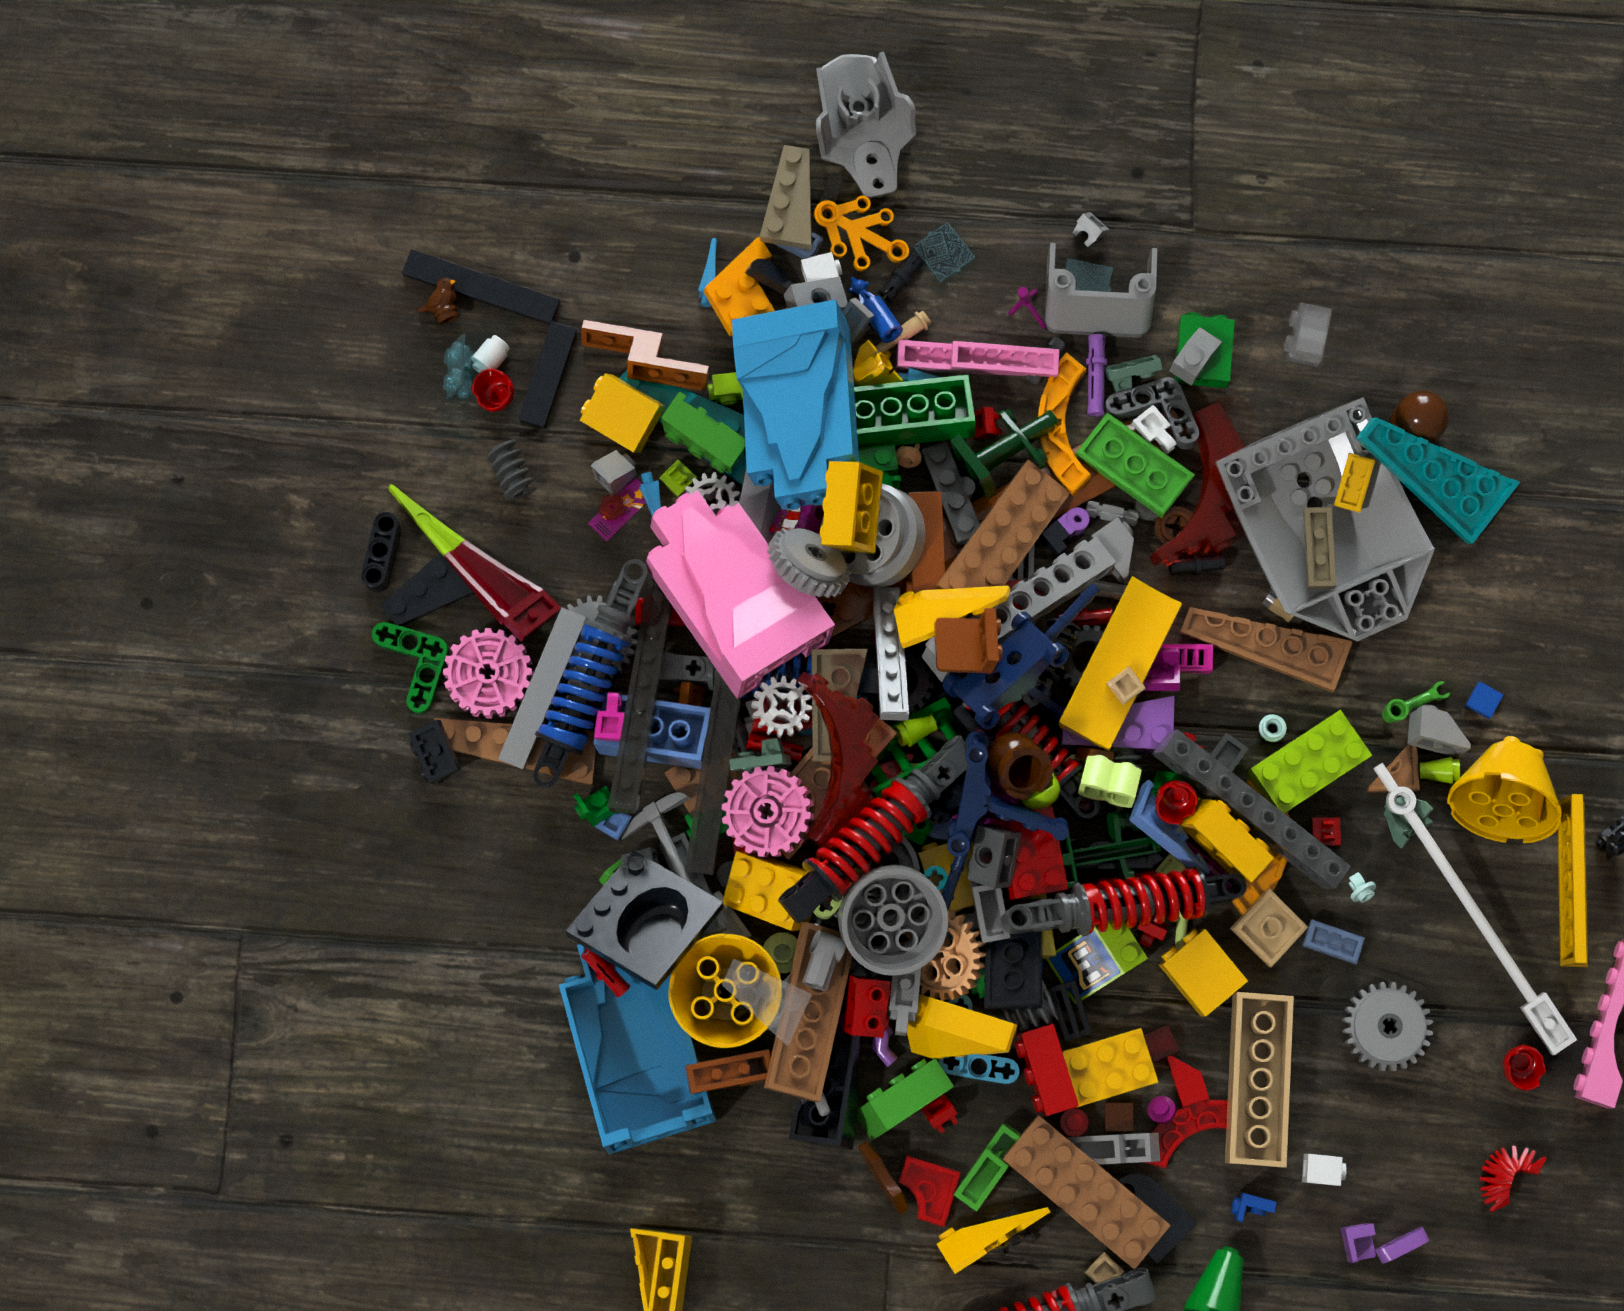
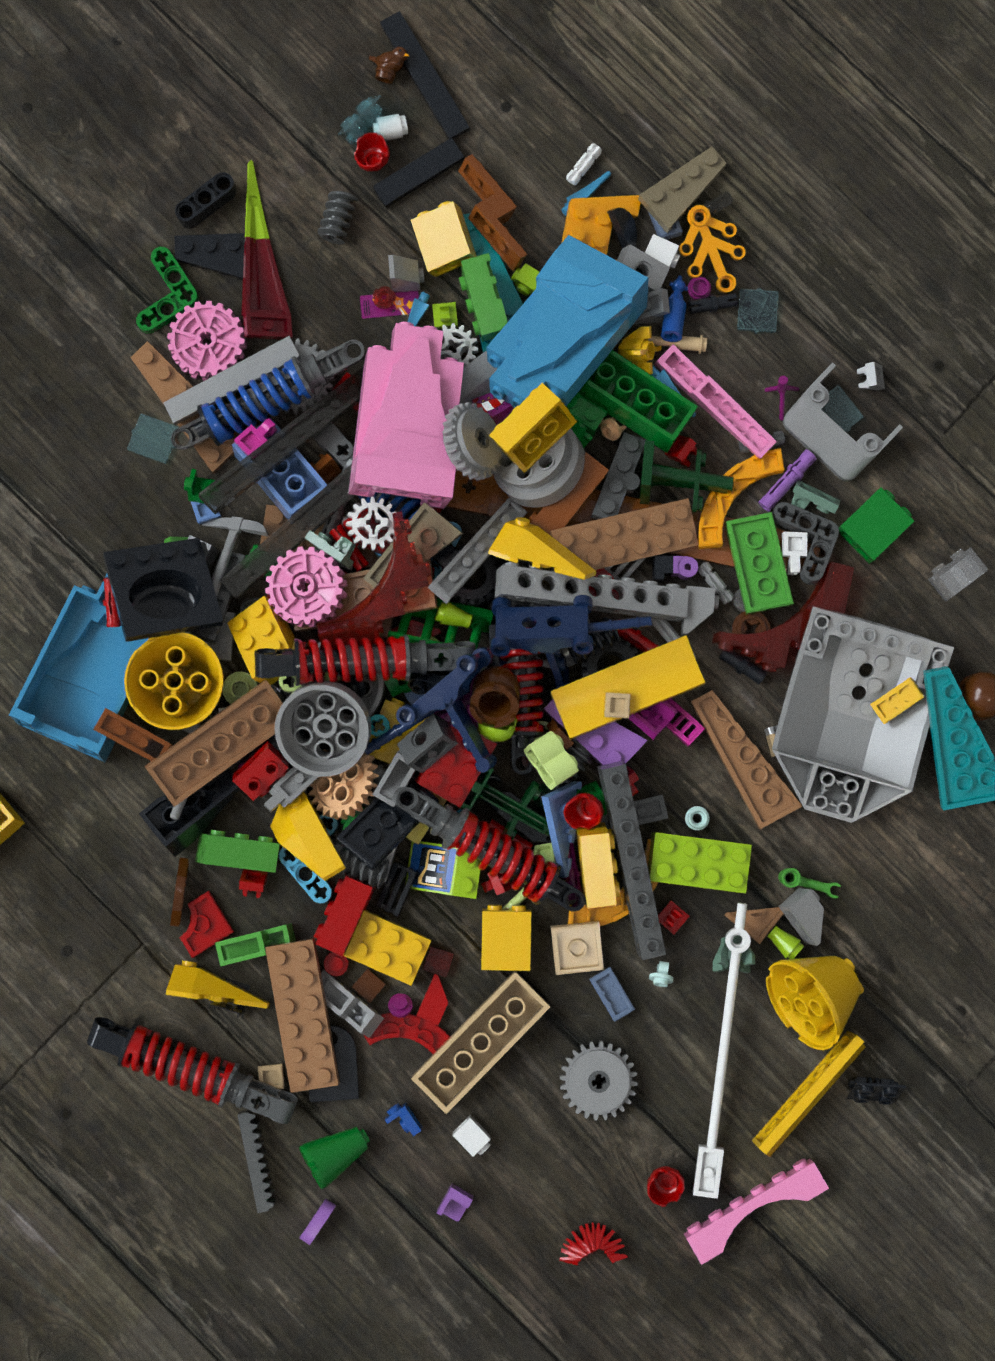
camera: 35 degrees right, 5 degrees up
black bracket [408,720,461,784] -> none
clear wing [722,959,812,1047] -> none
light grey piece [802,930,846,991] -> none
light grey piece [816,52,917,199] -> none
medium lavender arm [872,1025,898,1067] -> none
dark orange bracket [934,608,1003,673] -> none
light grey slope [1170,327,1222,386] -> none
dark tan plate [1303,507,1337,589] -> none
medium lavender beam [1375,1227,1429,1264] -> none
blue tile [1465,681,1503,719] -> none
none -> clear light blue piece [127,414,179,464]
none -> white axle [566,143,602,186]
none -> magenta plate [687,277,711,299]

